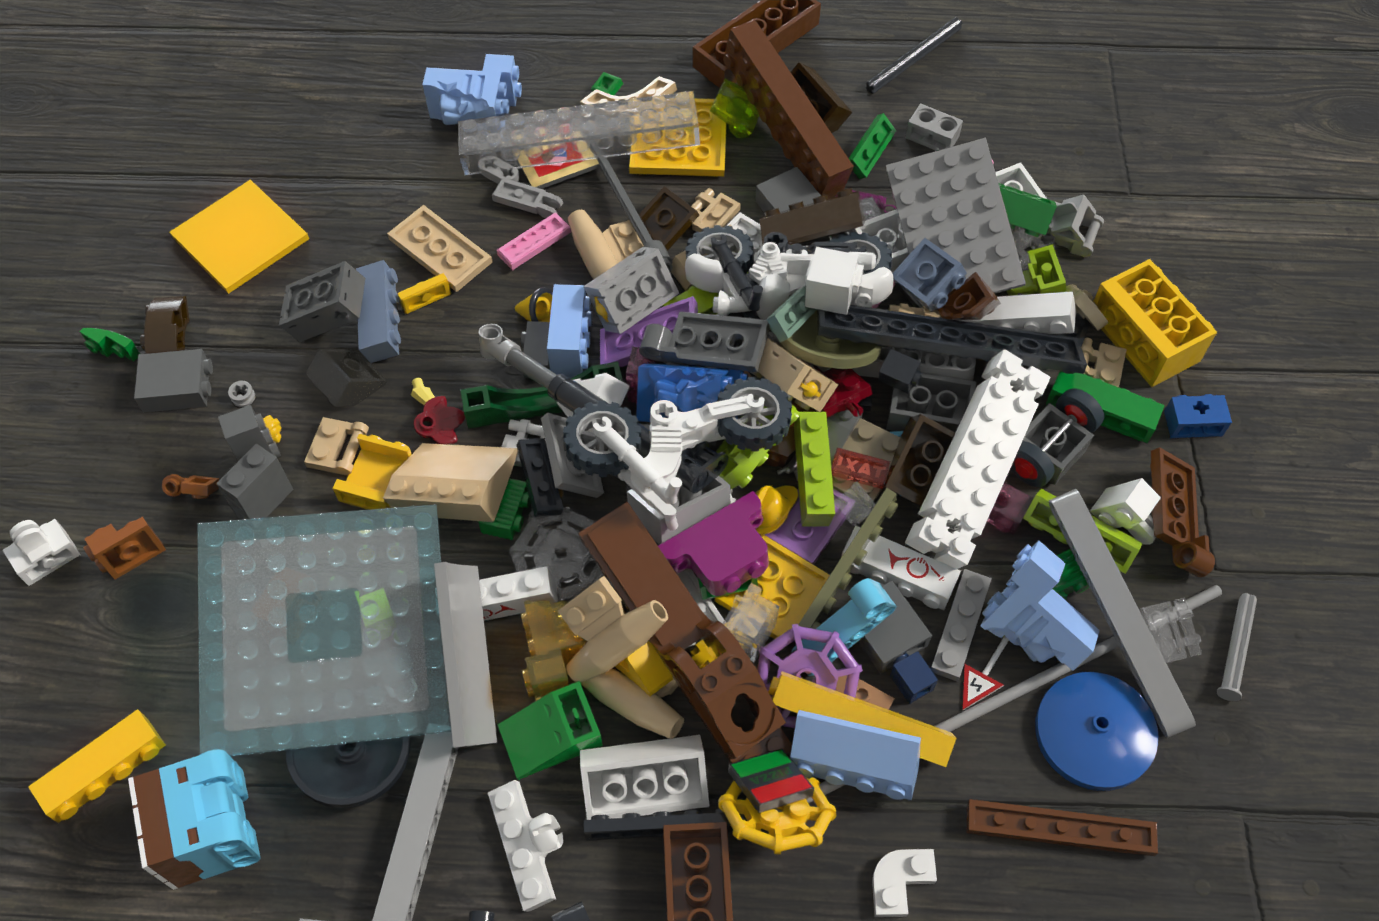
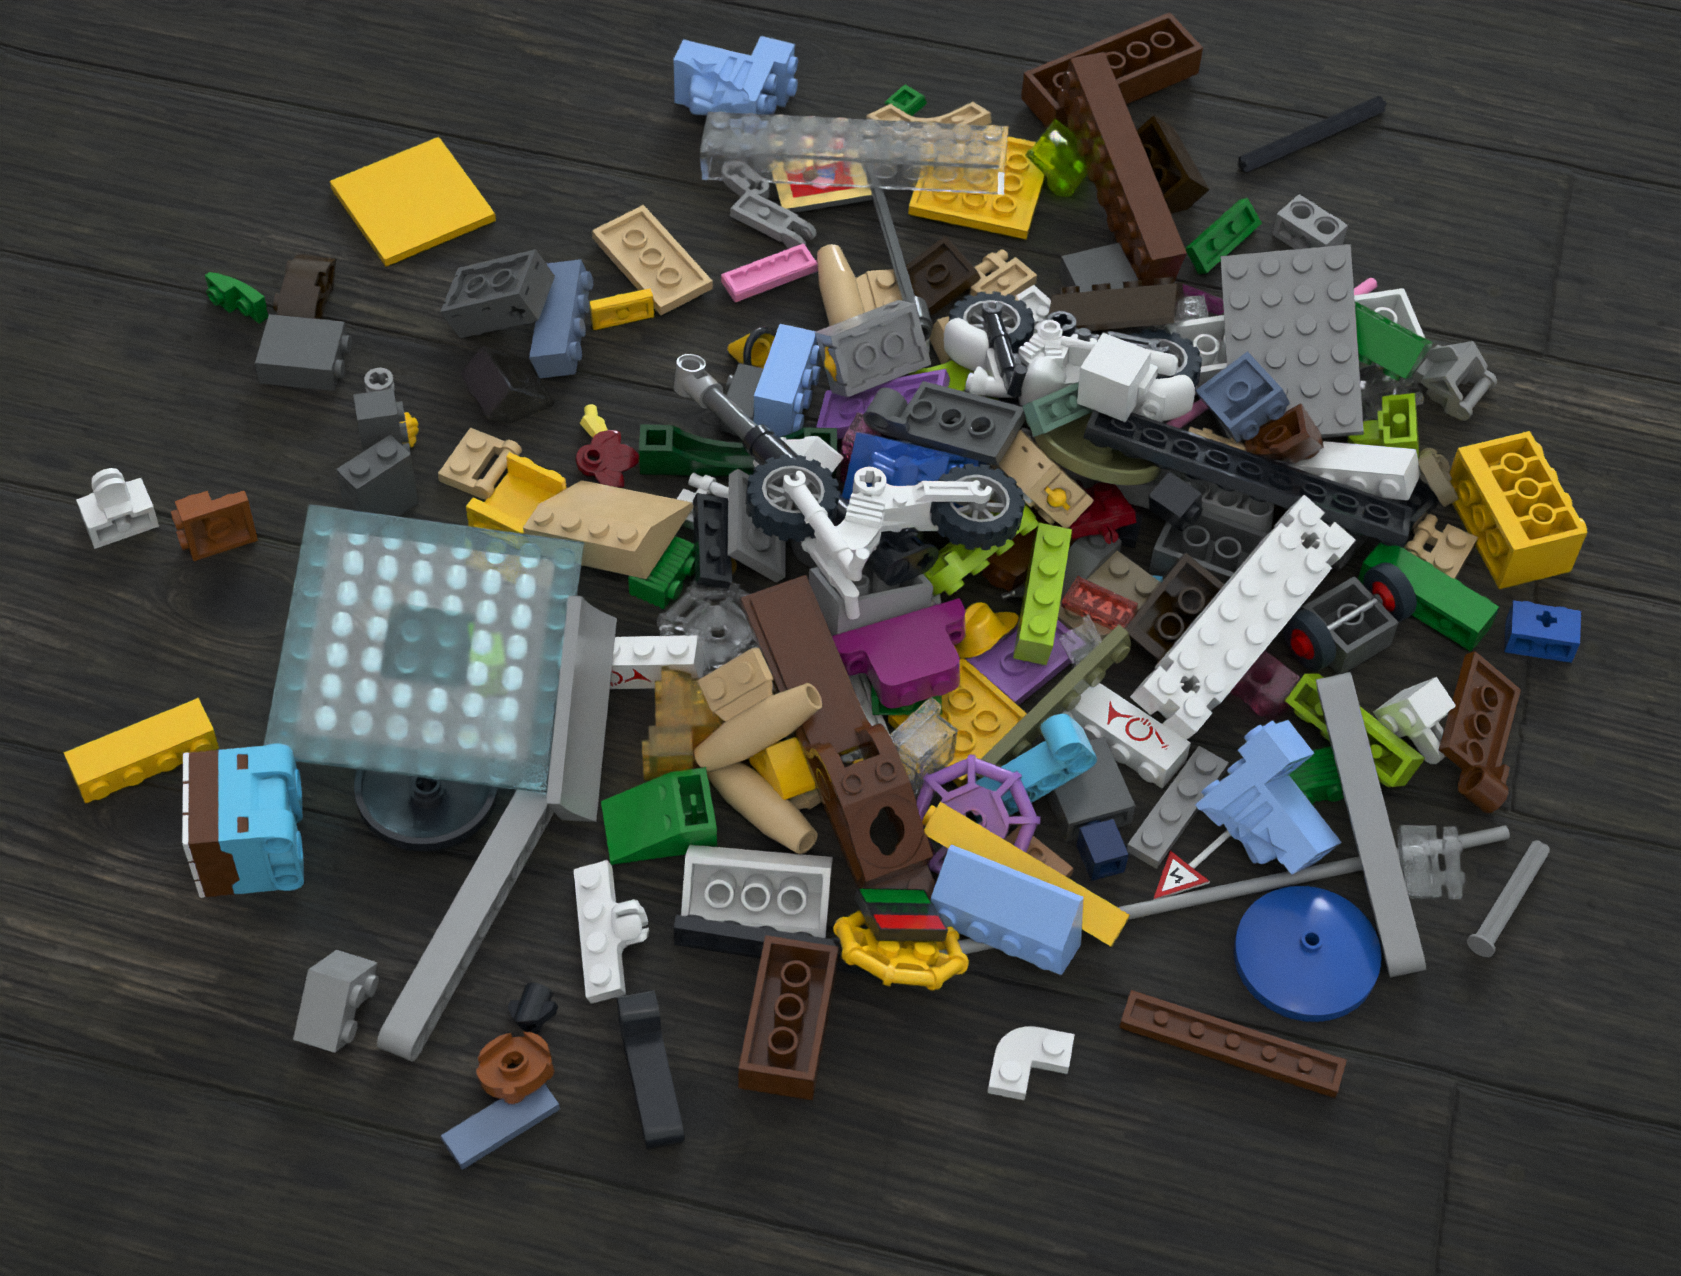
camera: 10 degrees right, 5 degrees down
dark orange plate [162,474,219,499] -> none

